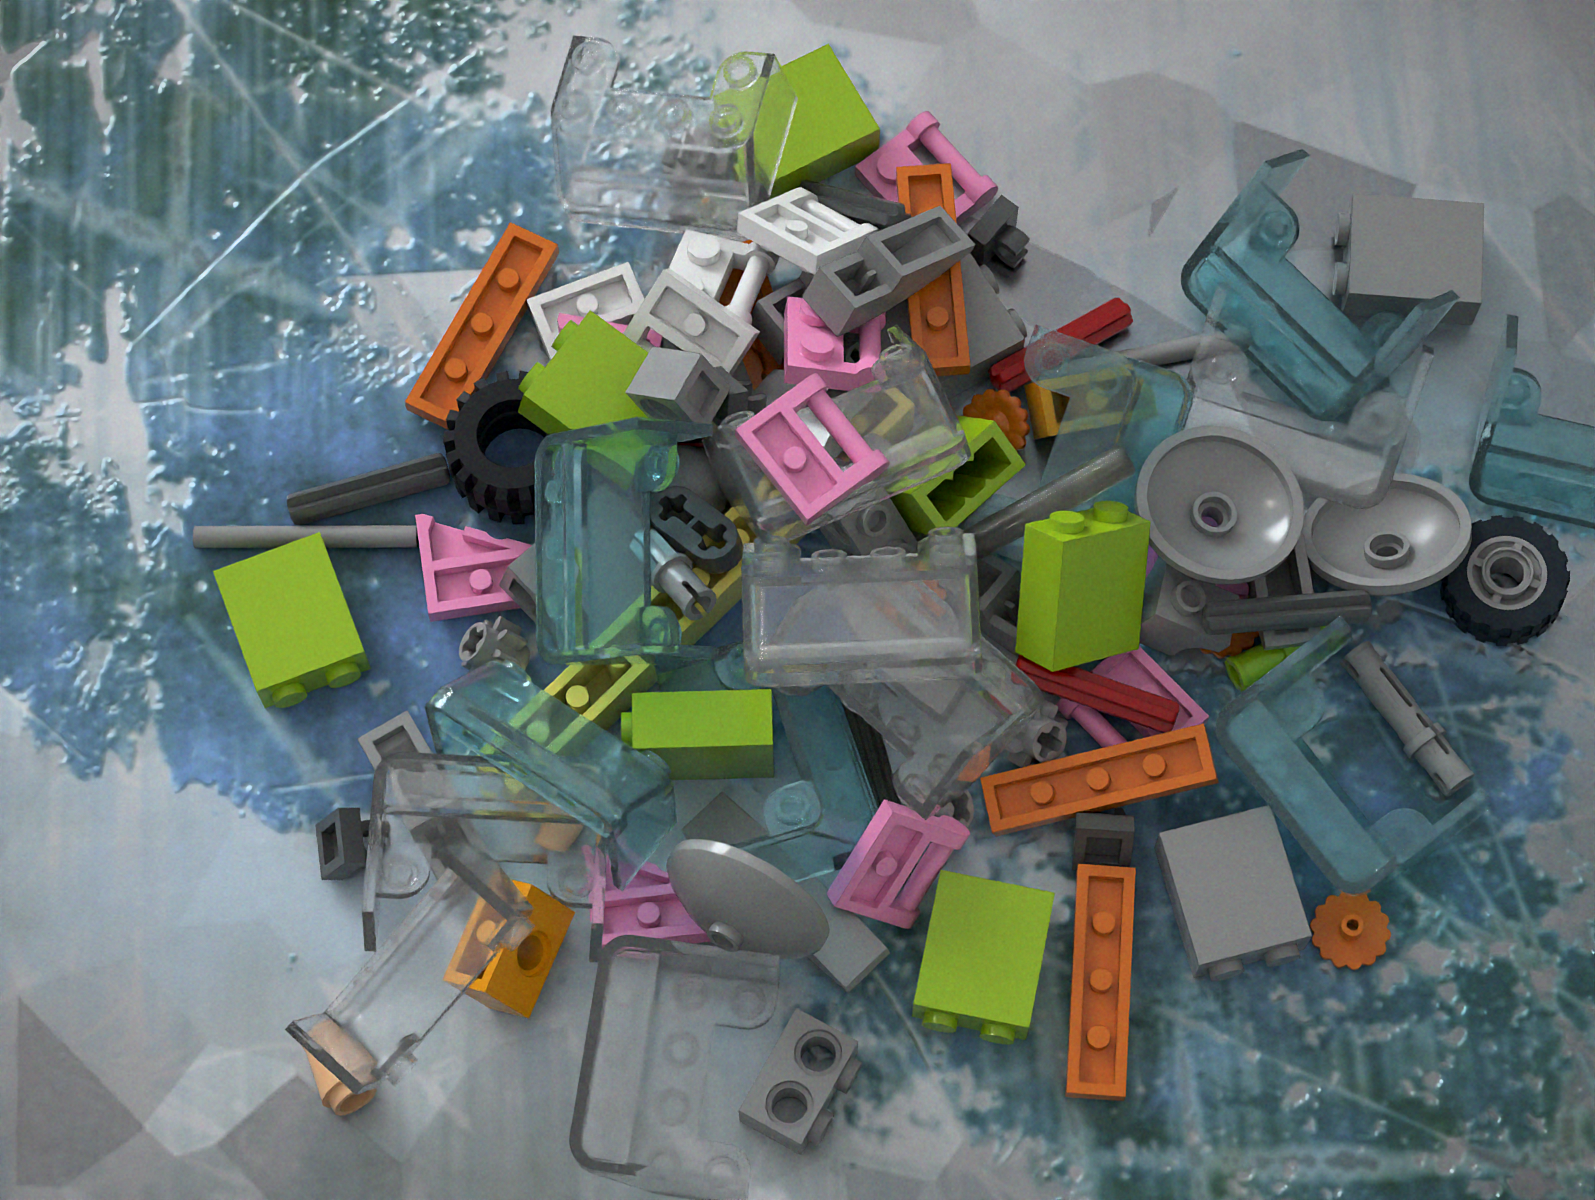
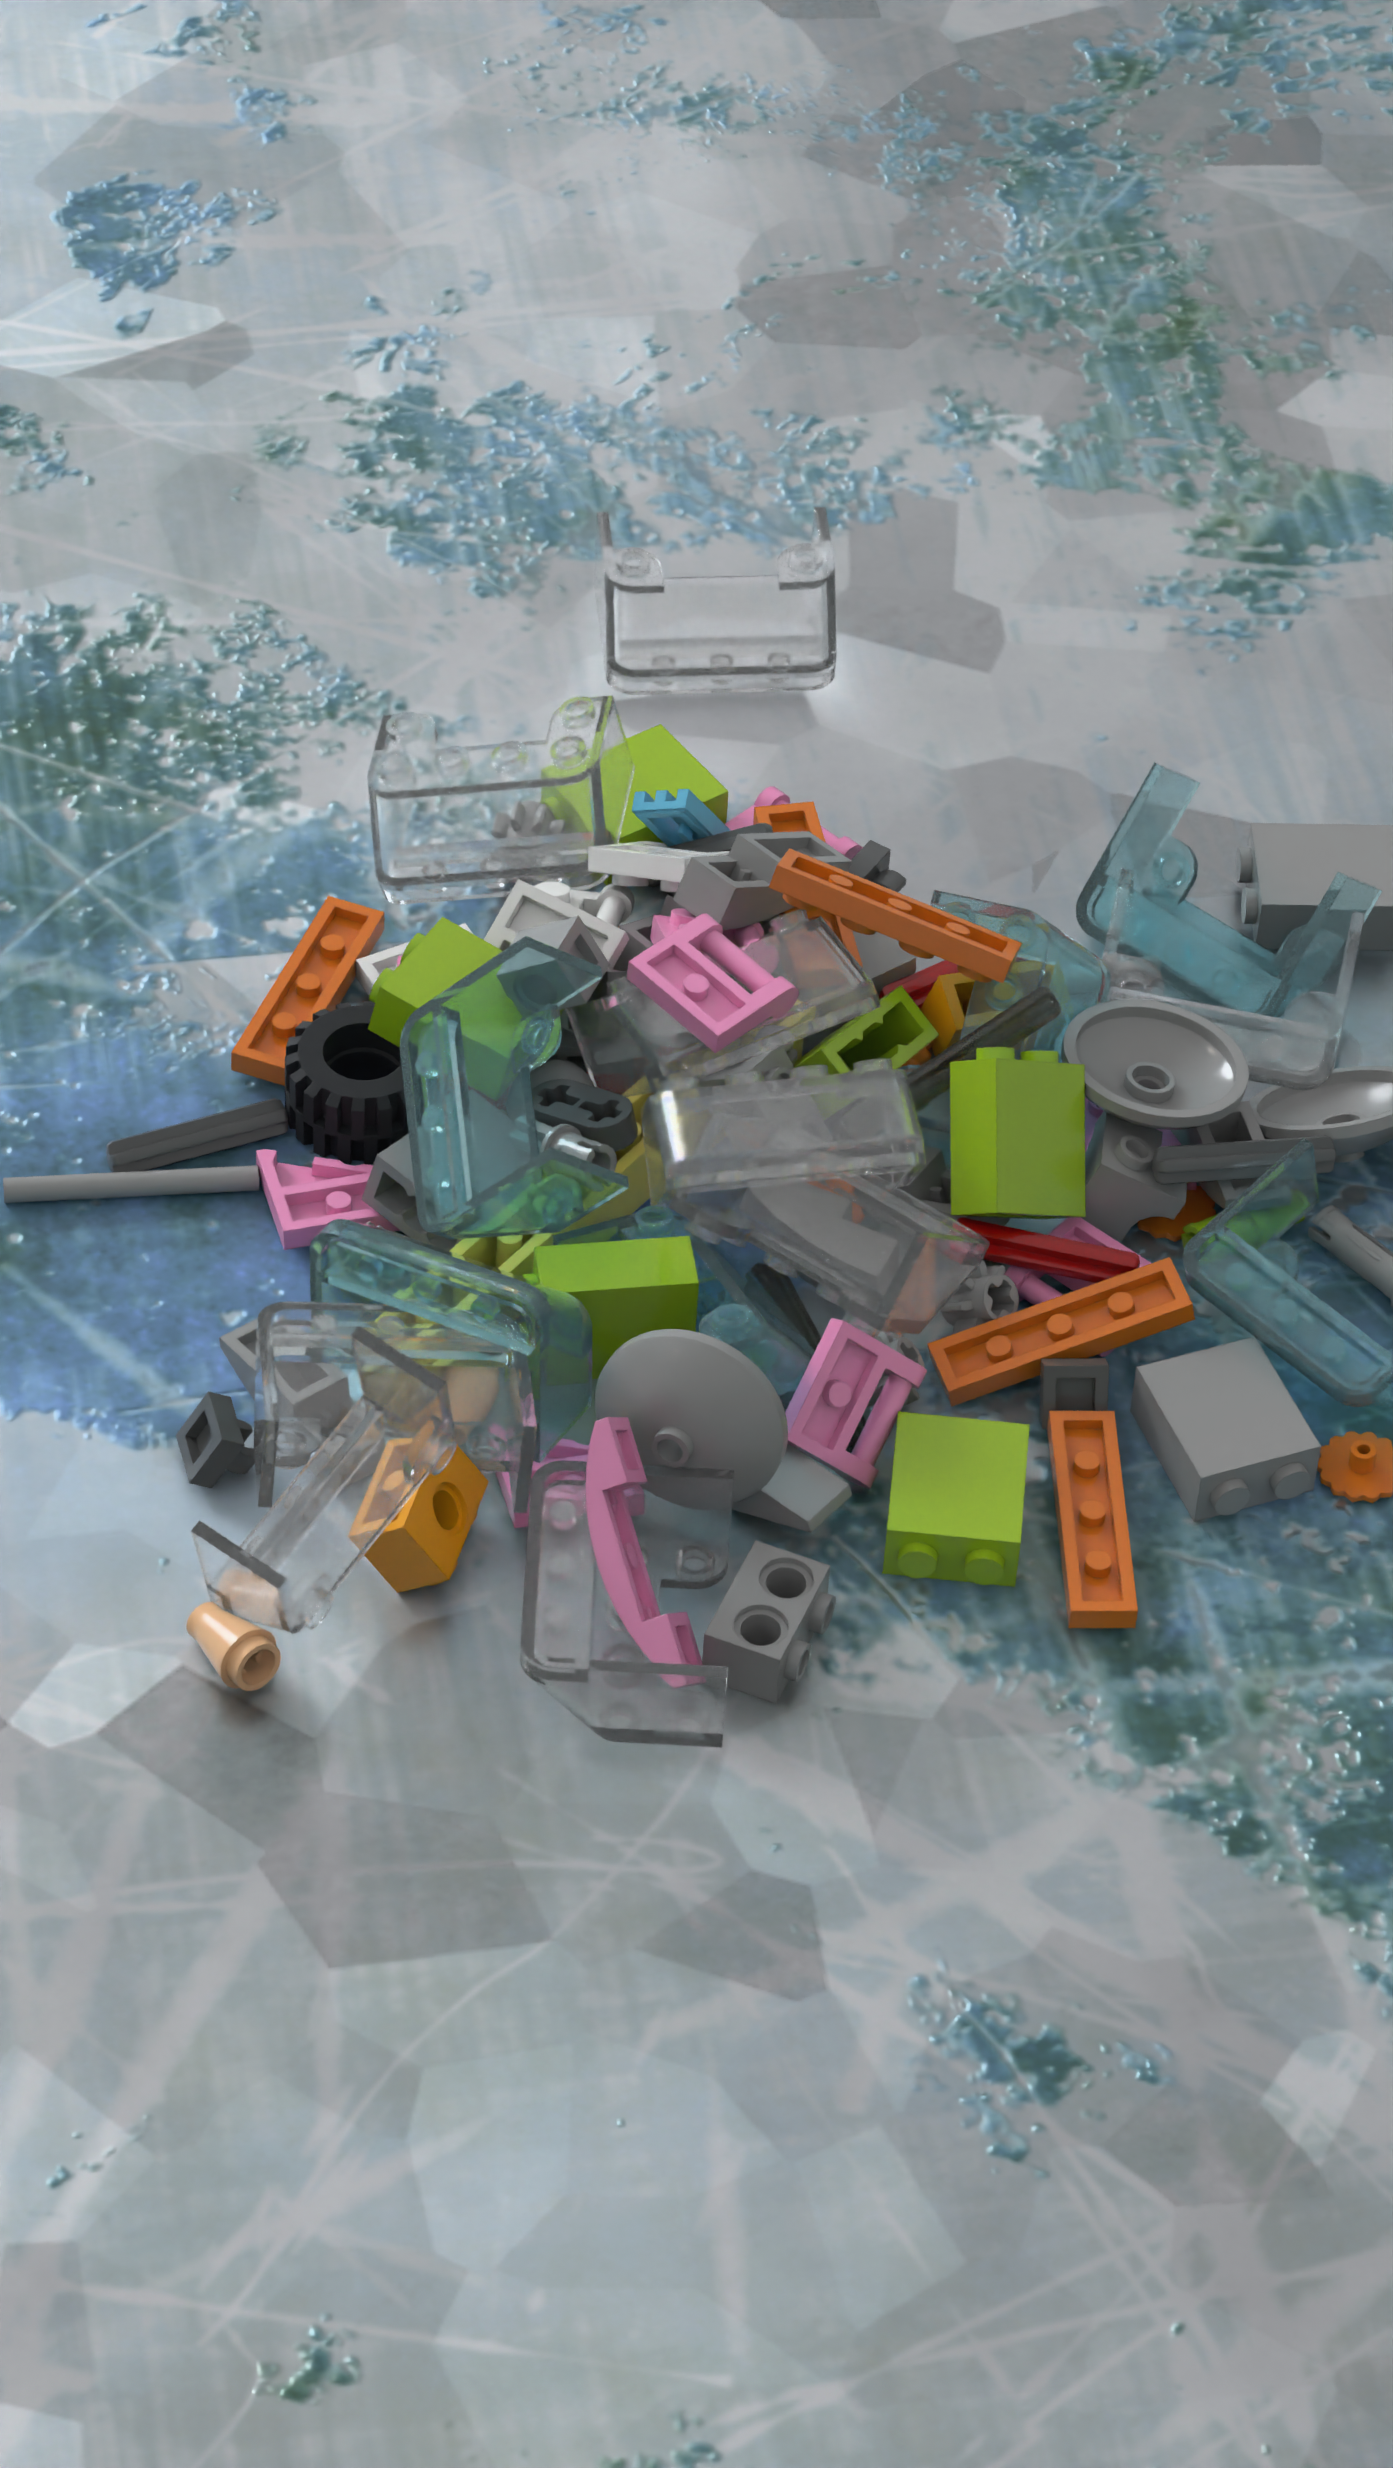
camera: 10 degrees left, 25 degrees down
lime brick [213,532,371,708] -> none
none -> bright pink slope [586,1417,707,1683]
none -> medium azure tile [632,789,731,847]
none -> orange plate [769,848,1022,983]

